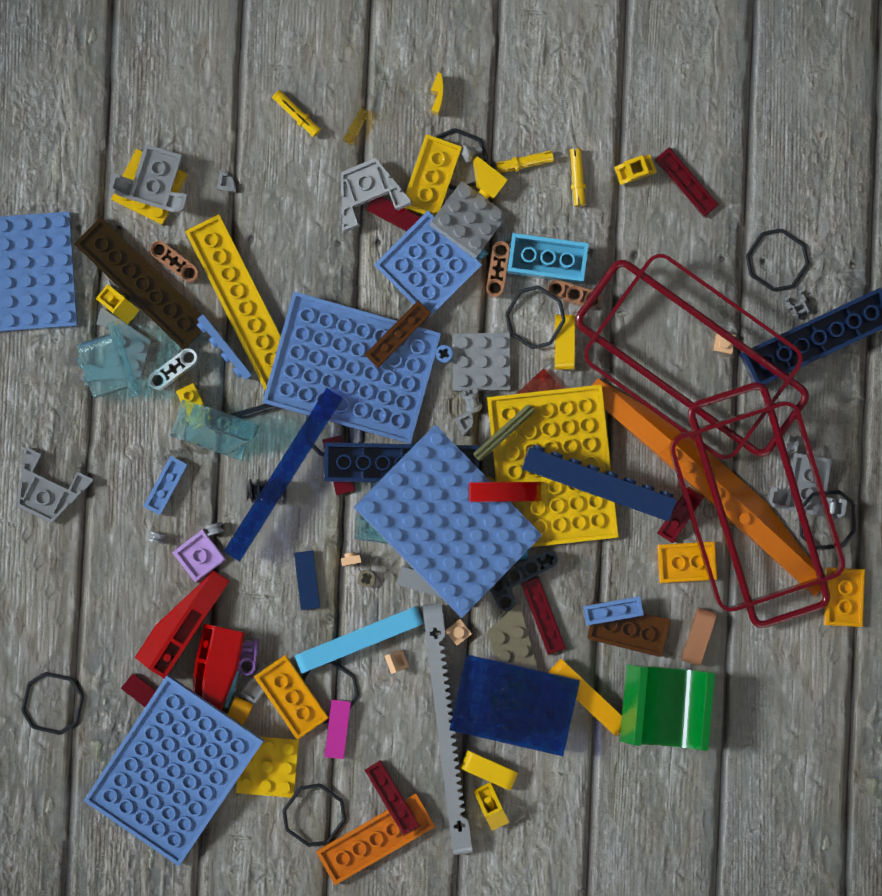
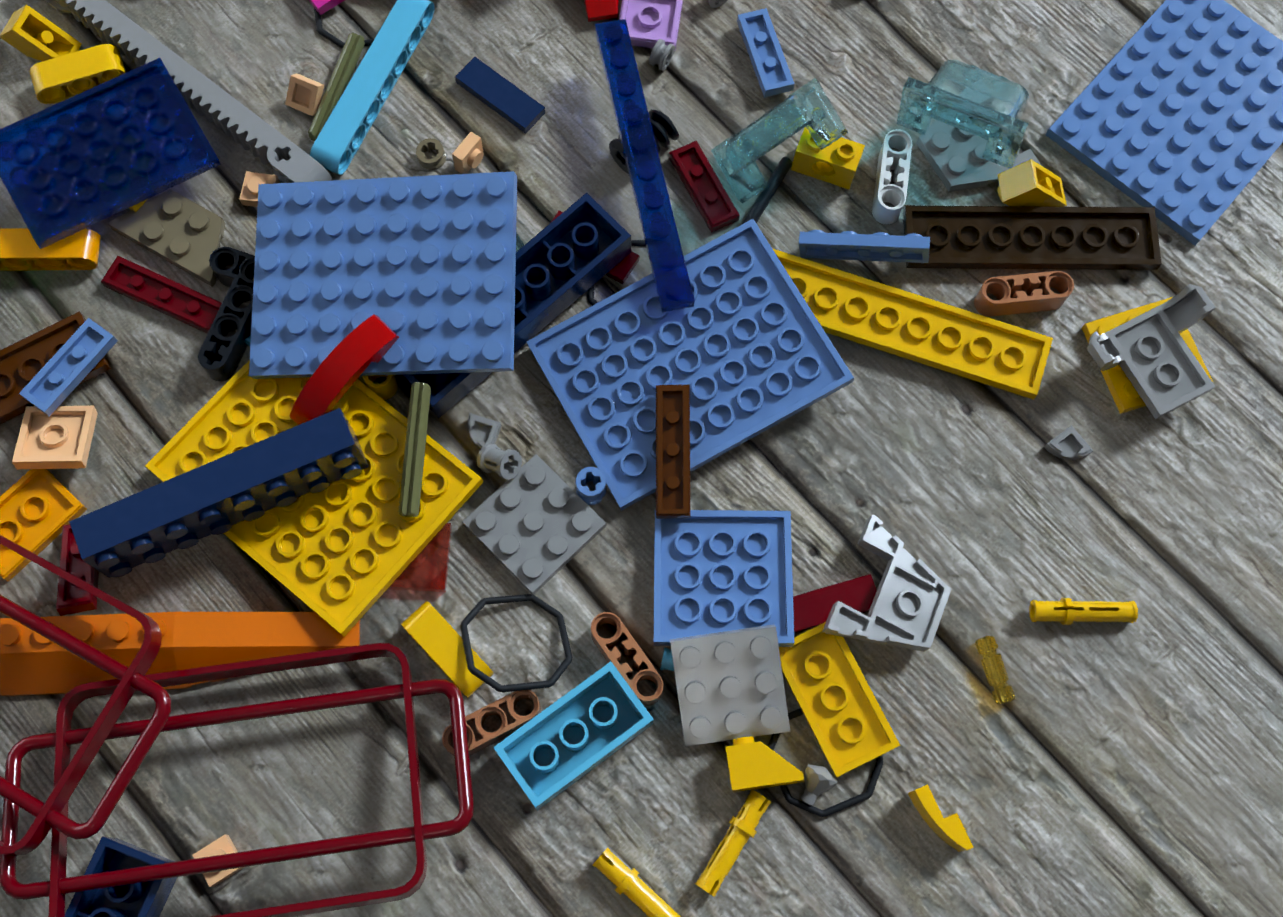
camera: 135 degrees right, 15 degrees down
none -> light nougat plate [12,405,98,470]
none -> olive axle [308,32,365,141]
none -> dark red tile [669,141,740,233]

